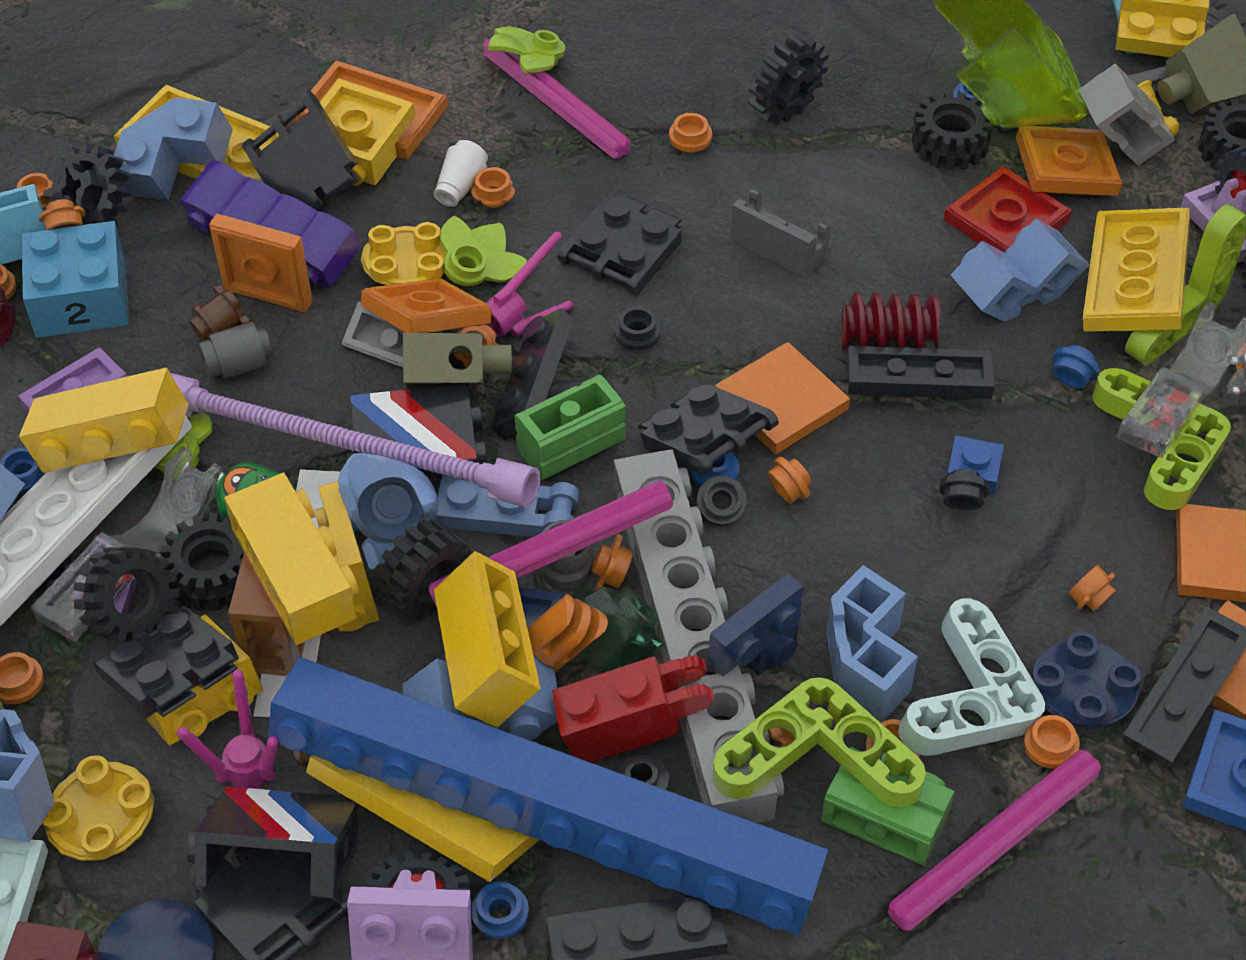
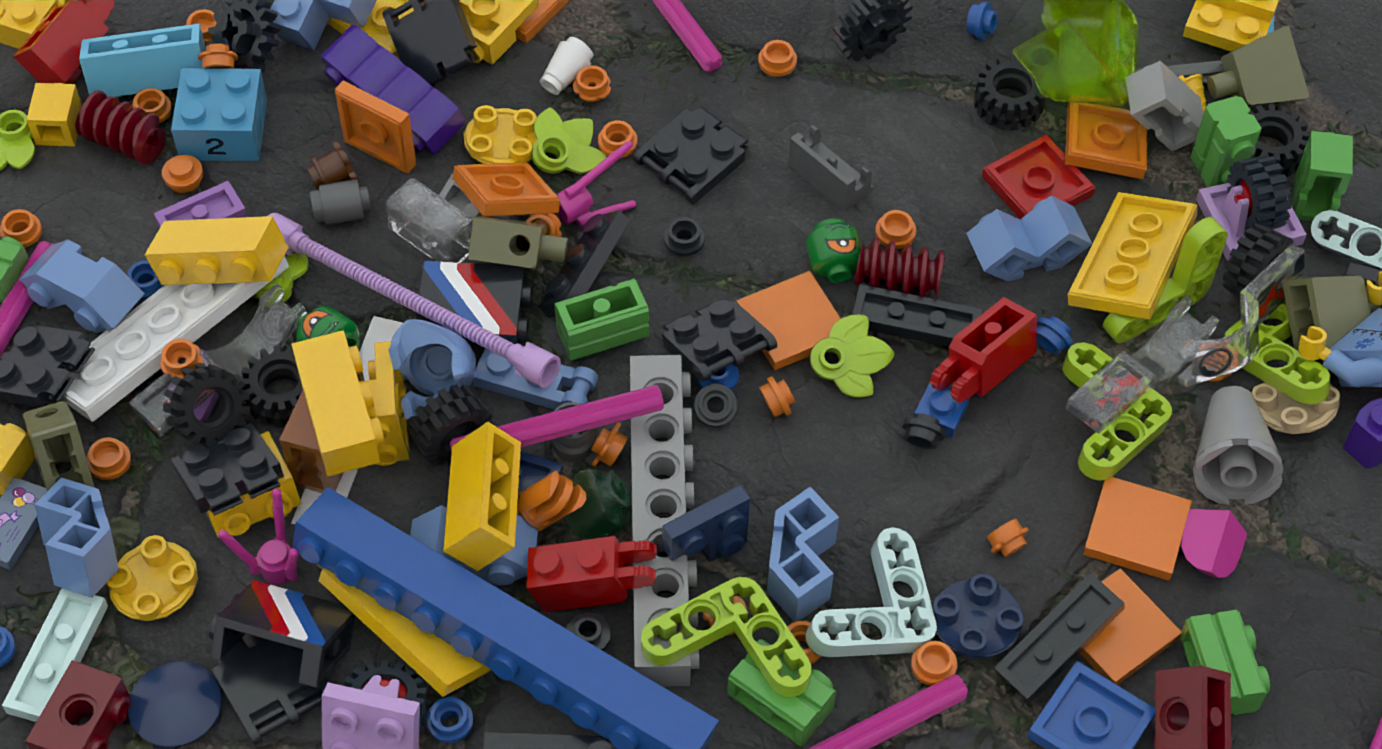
camera: 10 degrees right, 5 degrees up
none -> orange plate [160,339,203,379]
none -> orange plate [162,155,203,193]
none -> clear brick [385,178,473,263]
none -> orange plate [598,120,638,158]
none -> green head [806,218,861,283]
none -> lime plate [810,314,894,398]
none -> orange plate [875,210,916,249]
none -> red hinge [929,297,1037,403]
none -> blue plate [967,1,998,41]
none -> bright green brick [1190,96,1262,187]

